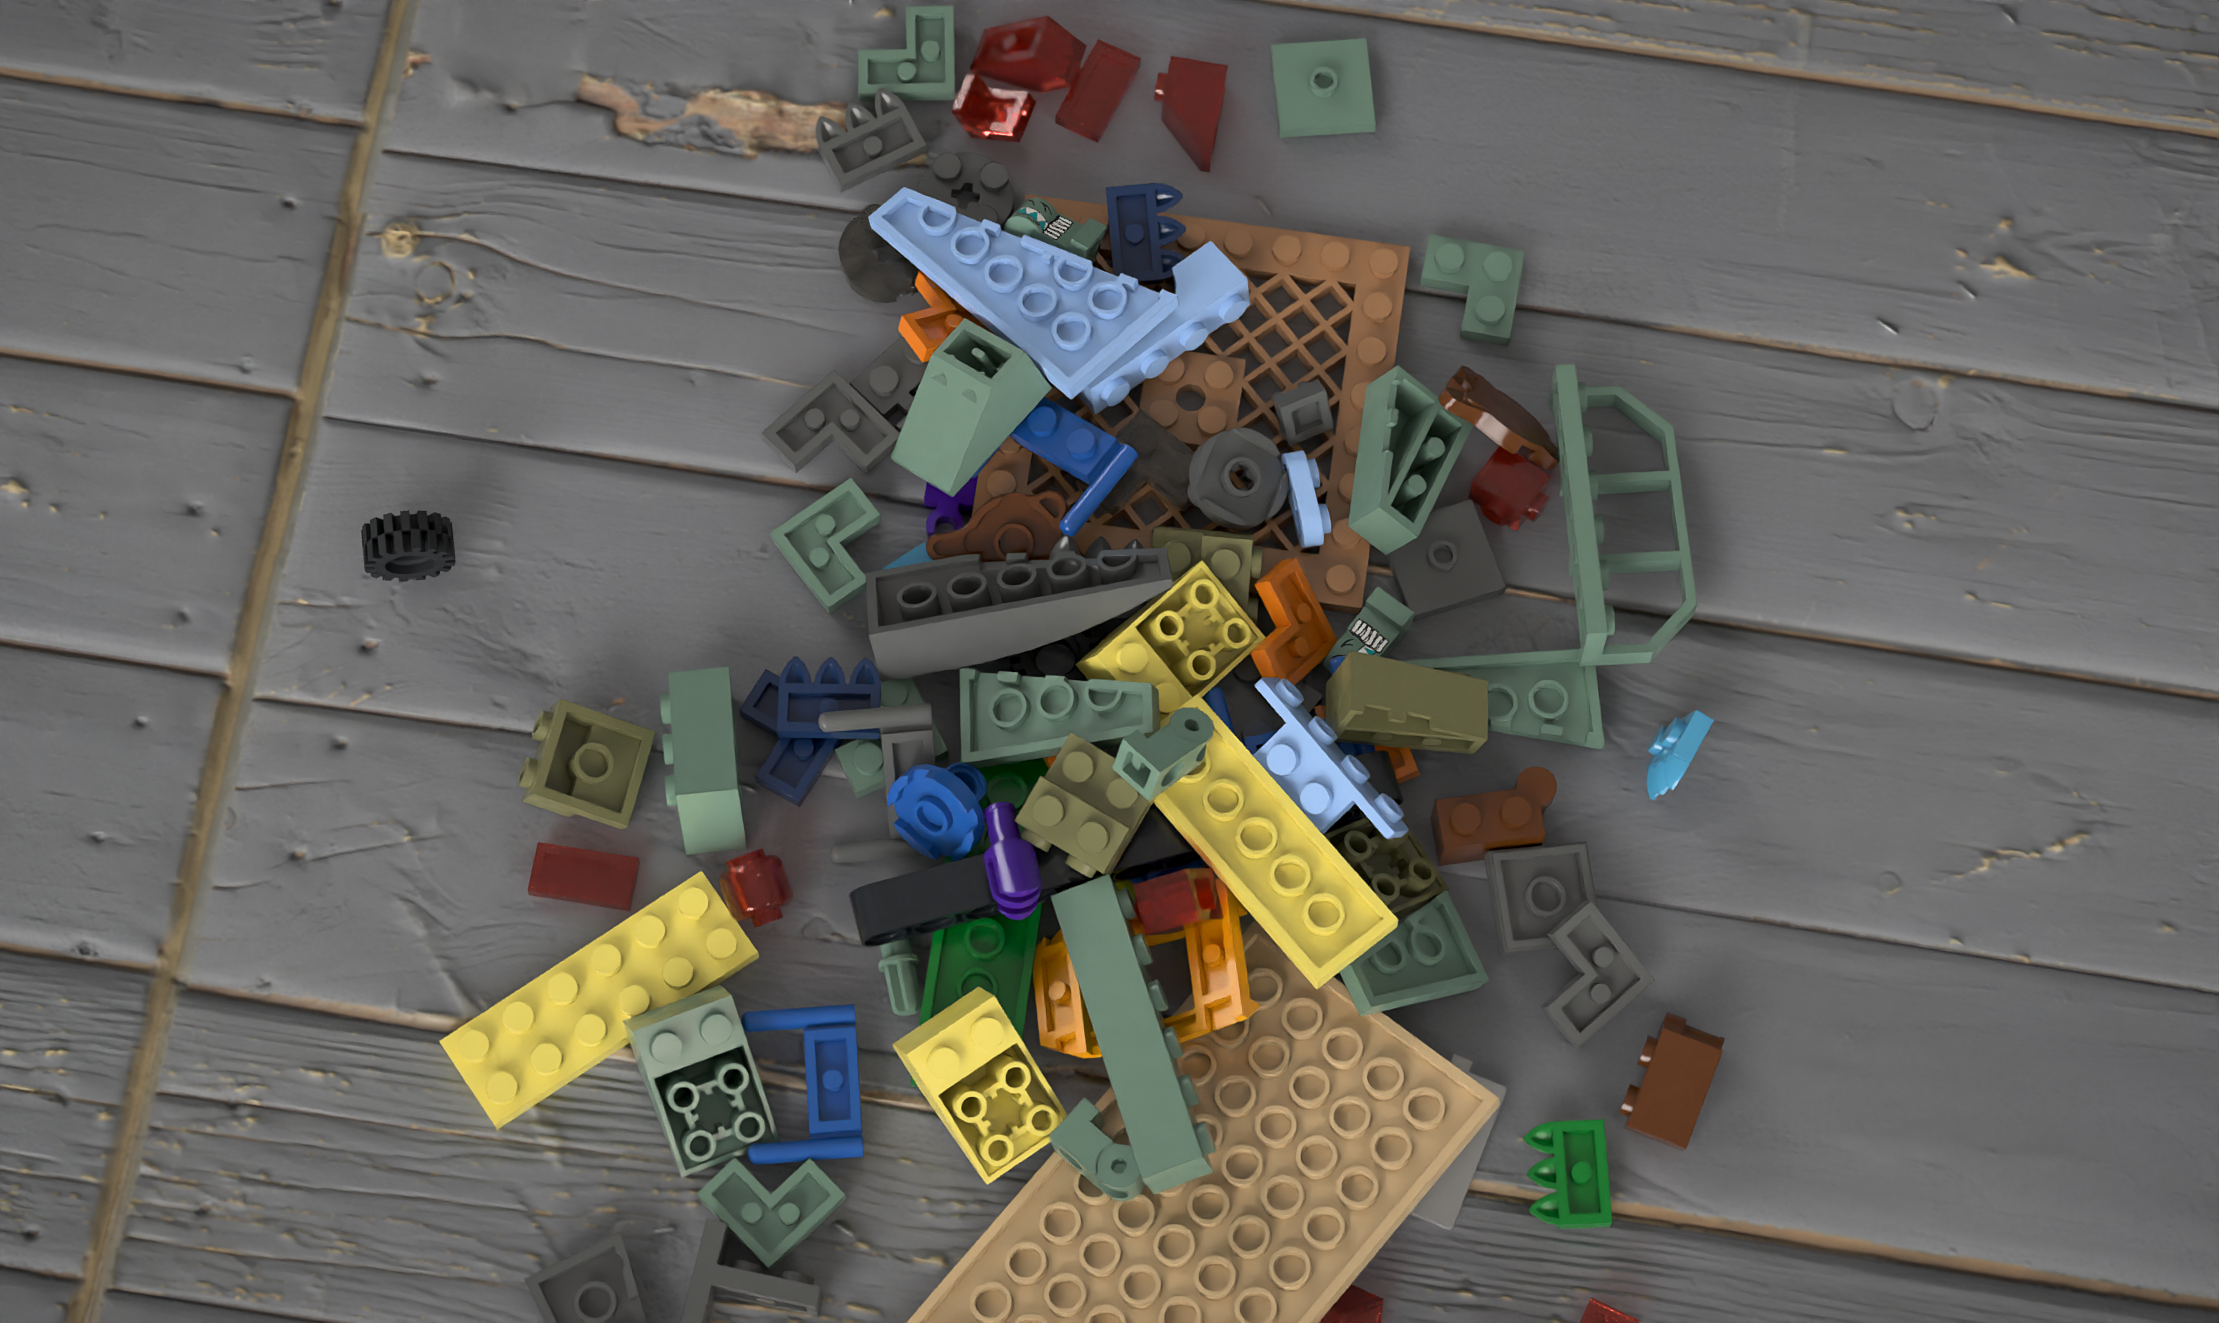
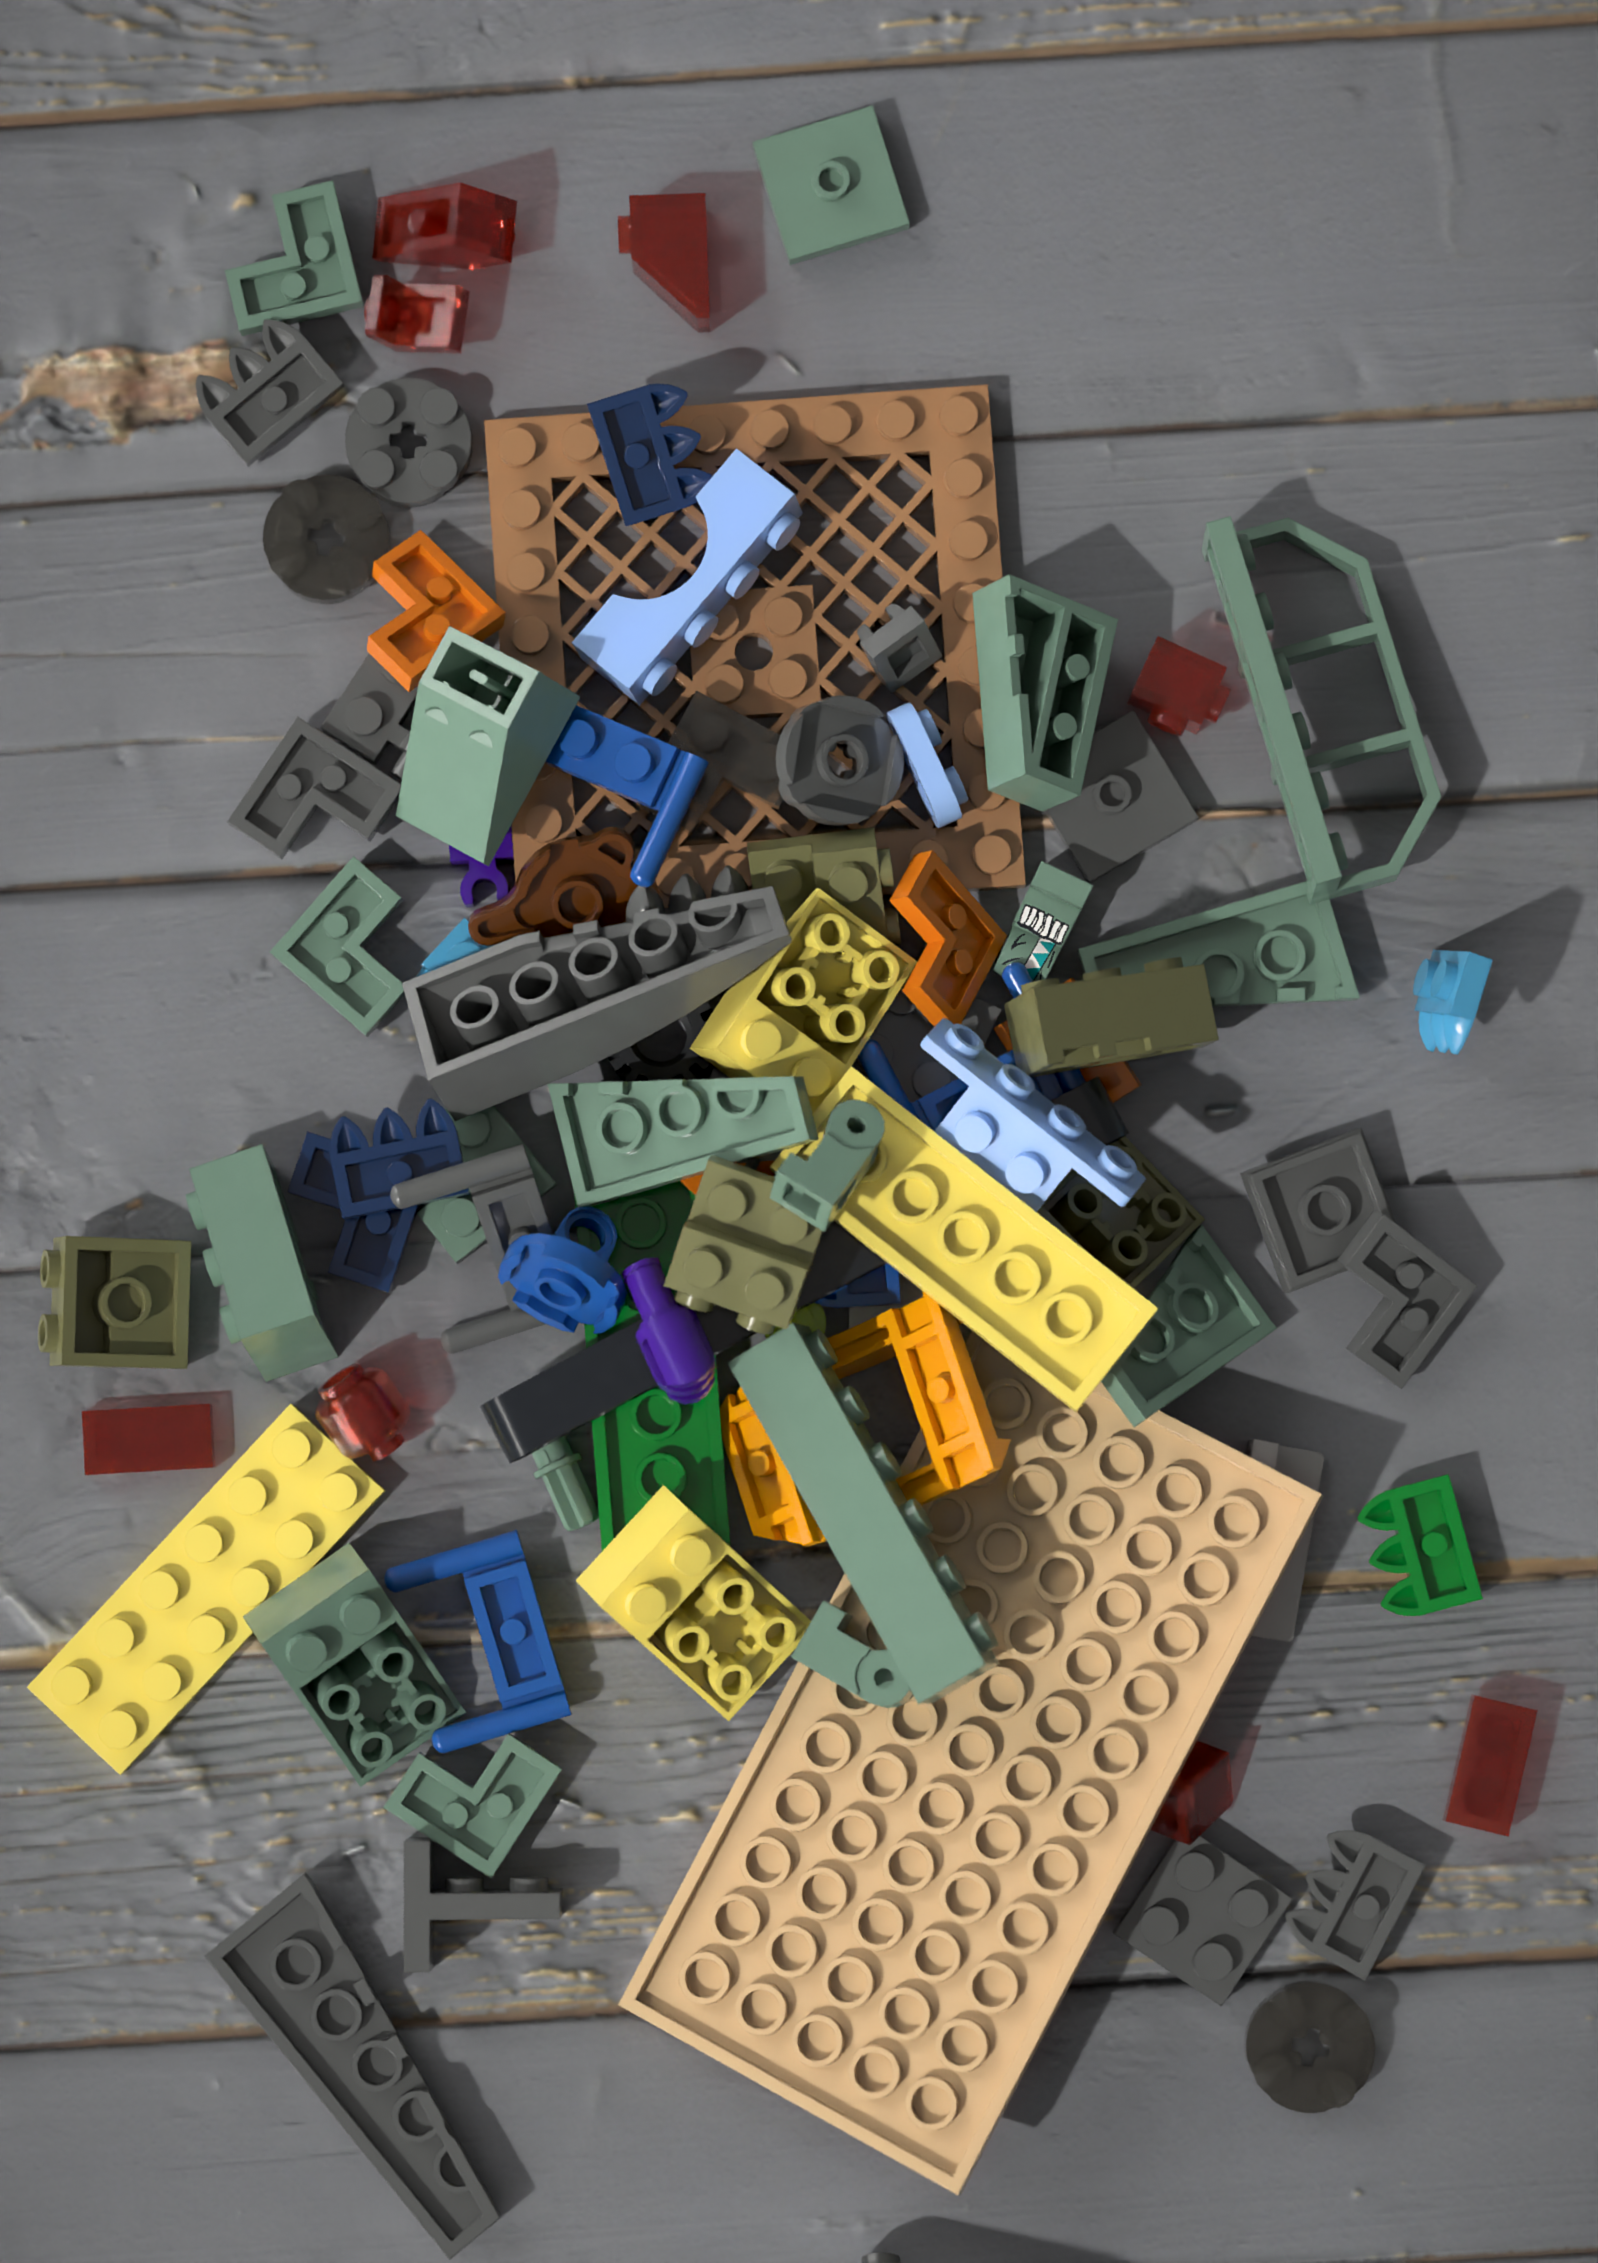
camera: 10 degrees left, 15 degrees up
light blue wing [868,187,1179,400] -> none
sand green leg [1004,197,1107,264] -> none
clear red tile [1055,39,1141,143] -> none
clear red brick [1133,868,1224,936] -> none
sand green plate [1420,234,1525,346] -> none
reddish brown hinge [1430,766,1557,866] -> none
reddish brown tile [1438,365,1559,470] -> none
reddish brown hinge [1619,1012,1725,1151] -> none

